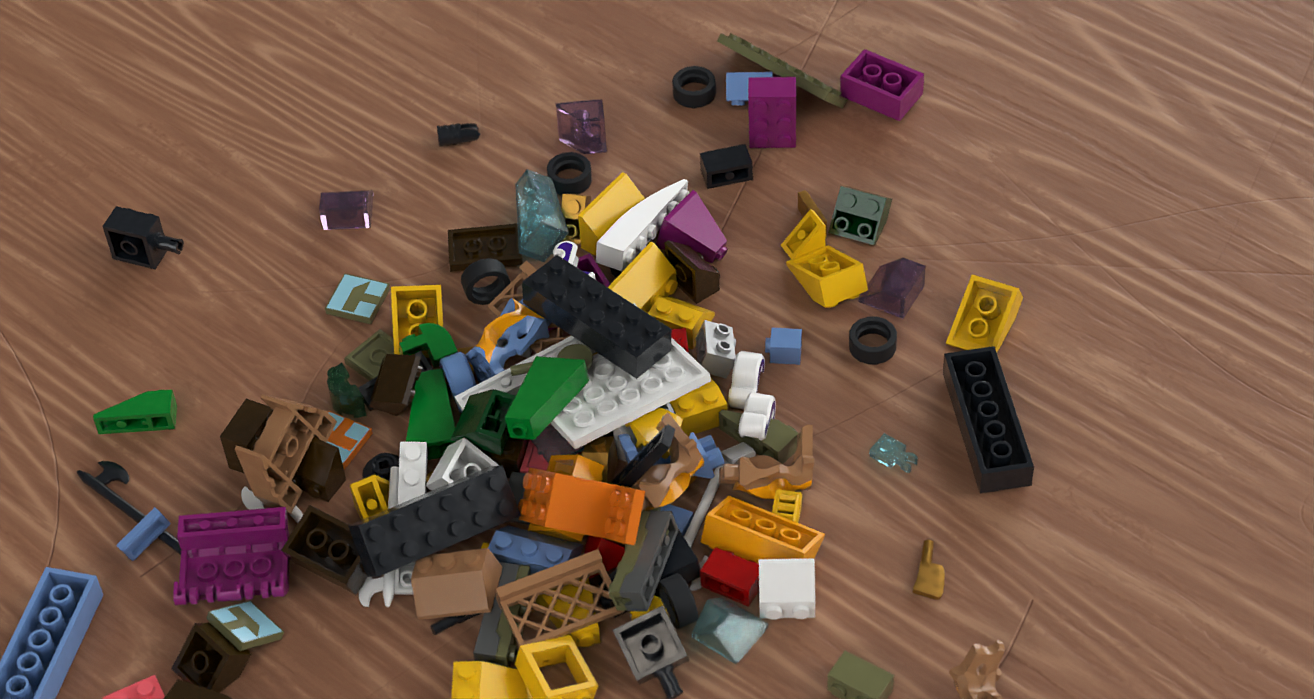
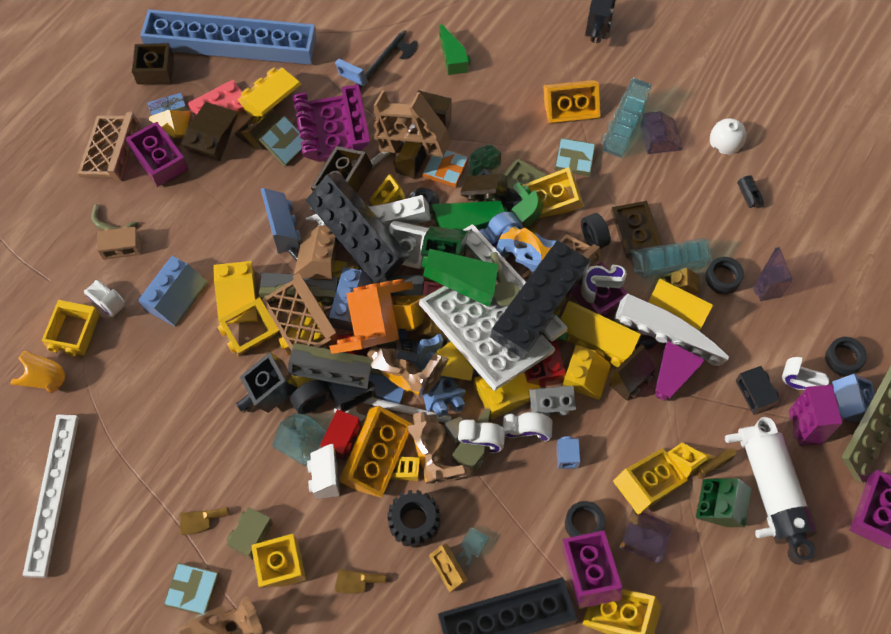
camera: 80 degrees right, 15 degrees up
none -> yellow slope [237,67,301,117]
none -> yellow slope [251,534,306,588]
none -> medium blue slope [261,188,302,254]
none -> black tyre [387,490,440,548]
none -> pearl gold plate [429,543,468,593]
none -> light orange slope [543,80,600,123]
none -> magenta brick [563,531,622,608]
none -> clear light blue wedge [601,77,652,158]
none -> white cylinder [710,118,747,155]
none -> white piece [725,417,817,565]
none -> white animal [782,357,829,390]

